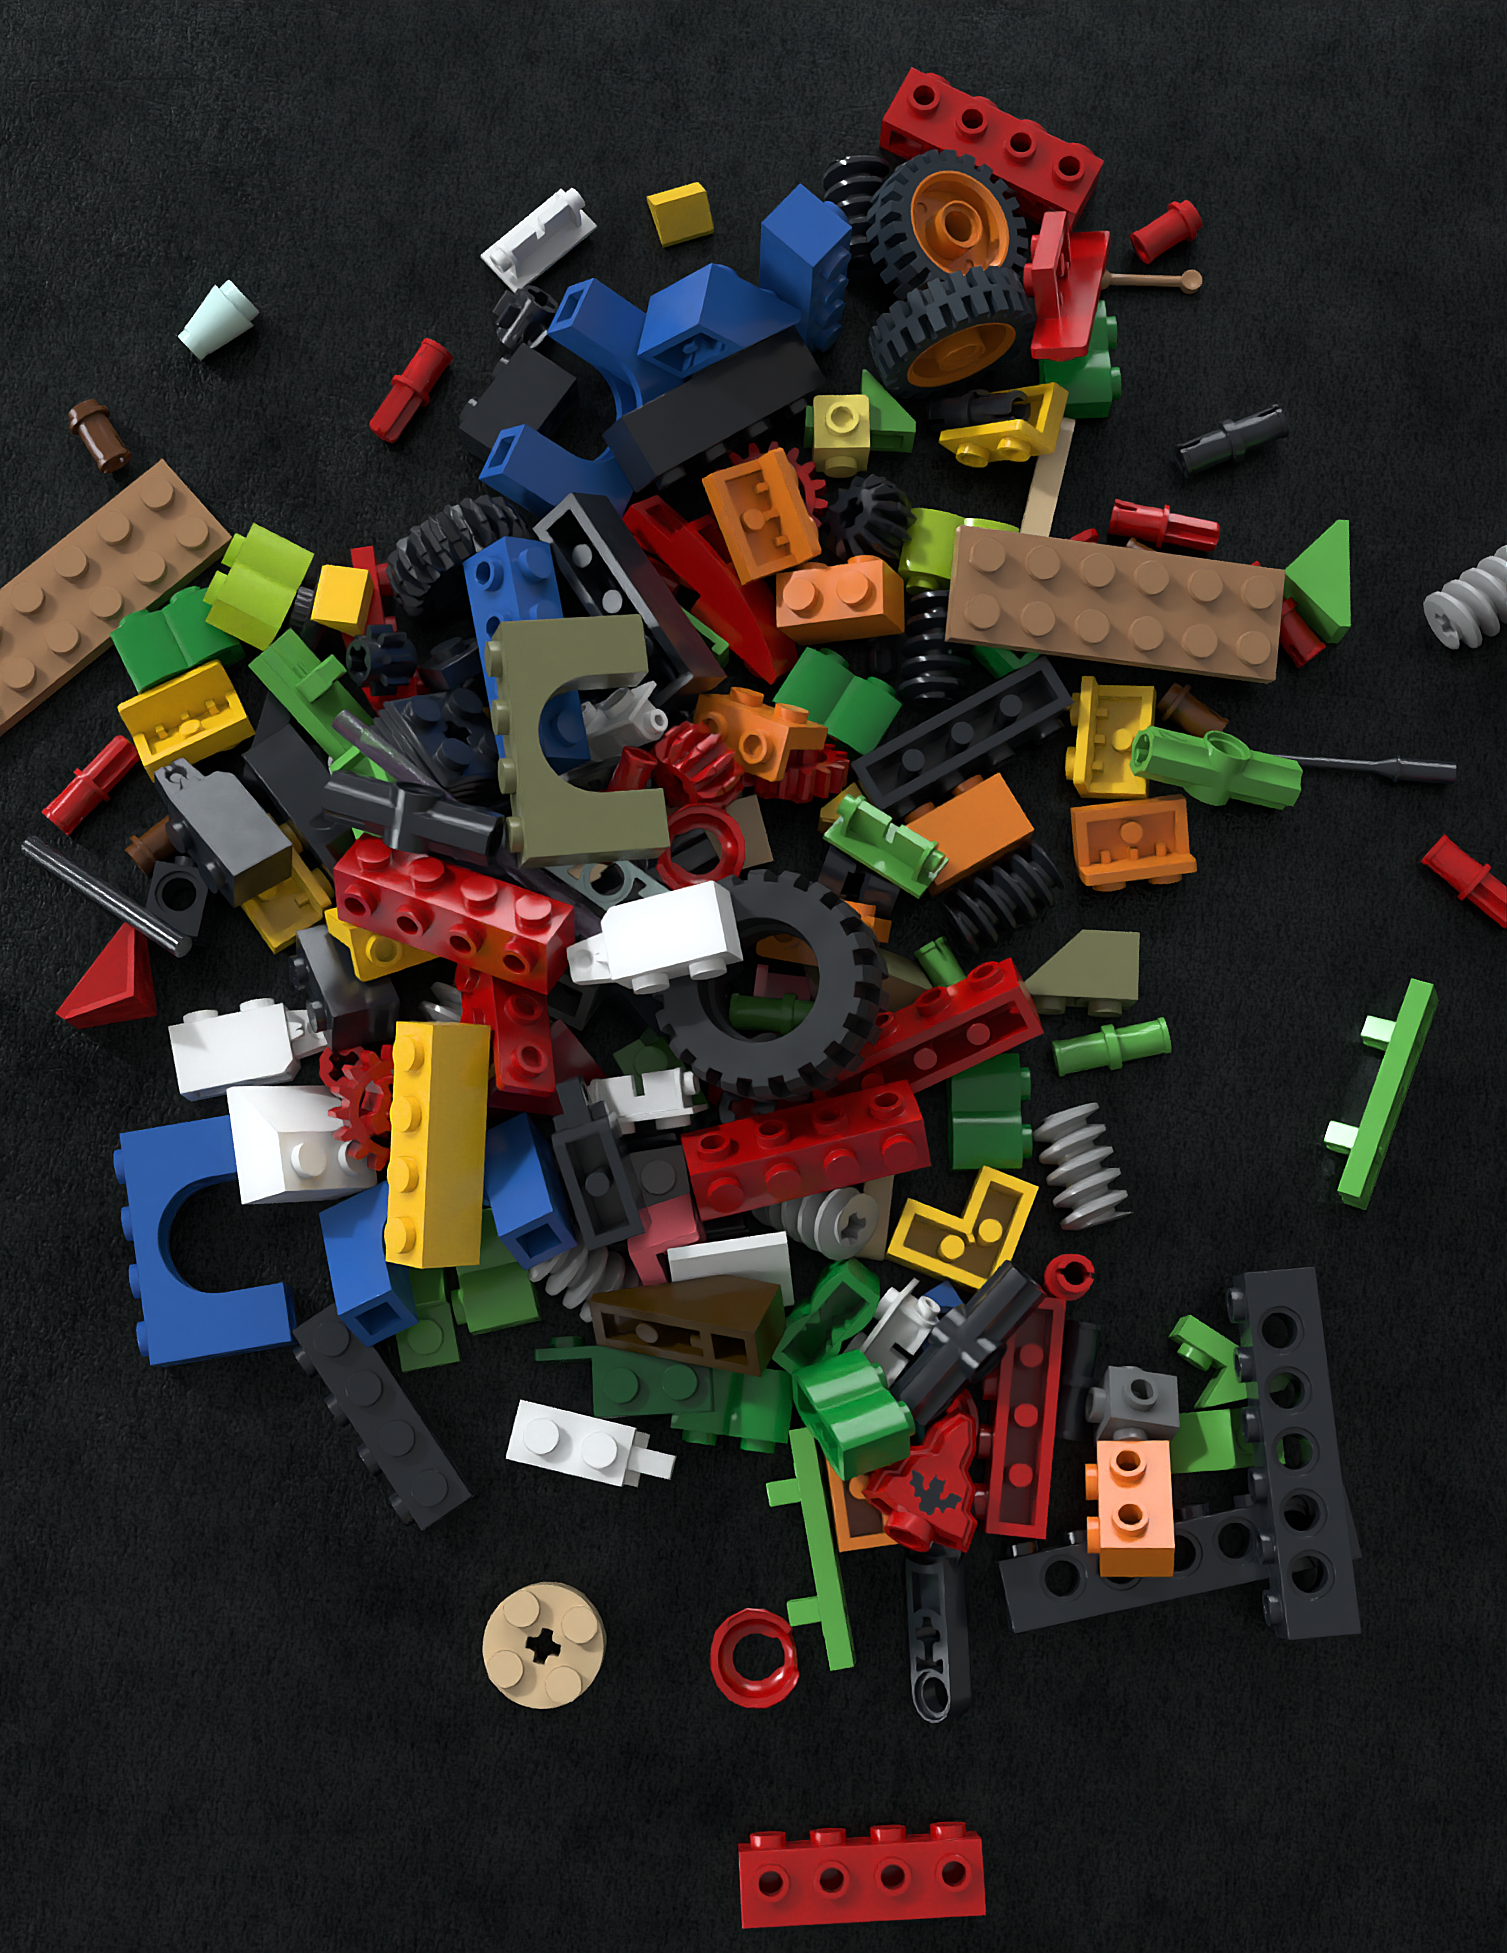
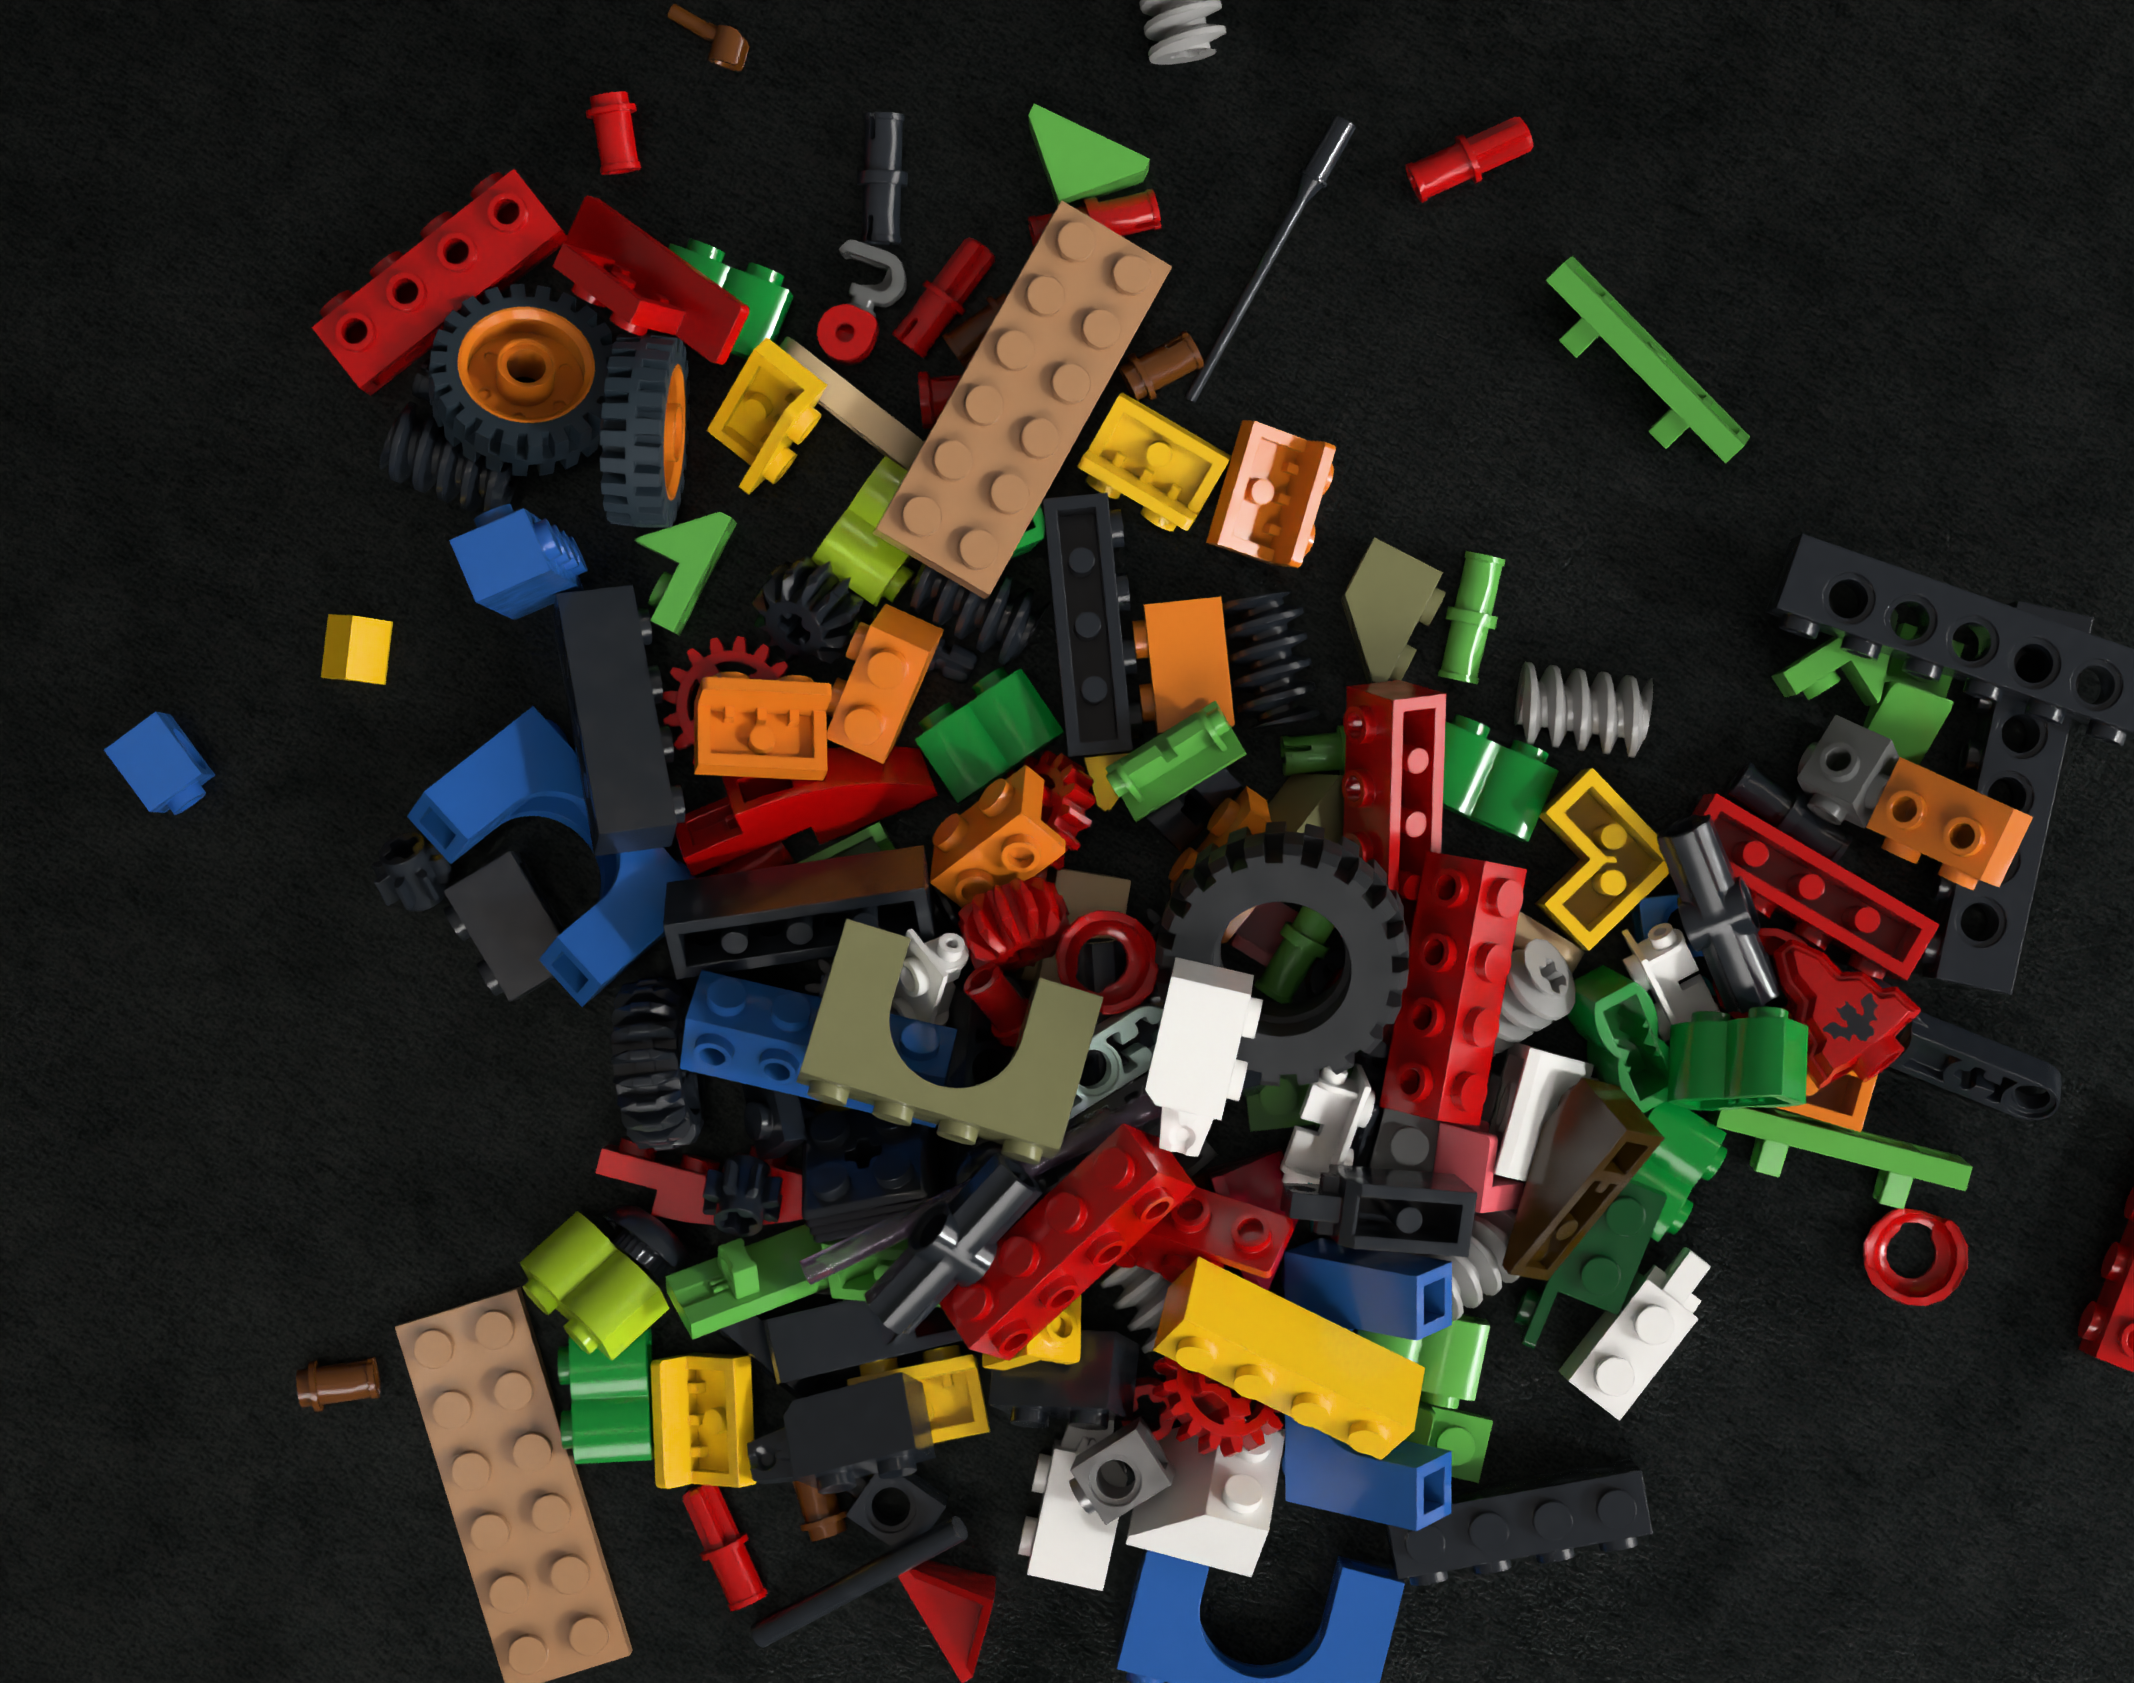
camera: 60 degrees left, 10 degrees up
light aqua cone [178,280,260,361] -> none
yellow slope [310,565,374,637] -> none
red axle [369,338,453,443] -> none
white hinge [481,188,597,293] -> none
tan brick [483,1582,606,1709] -> none
blue slope [637,263,803,379] -> none
light yellow bracket [812,395,870,478] -> none
black pin [926,389,1031,433] -> none
red pin [1042,1254,1095,1301] -> none
medium nougat hinge [1101,269,1202,294] -> none
bright green piece [1129,726,1303,810] -> none
none -> blue brick [104,712,215,815]
none -> reddish brown hand [668,4,749,72]
none -> leg [817,239,907,366]
none -> flat silver brick [1069,1416,1176,1525]

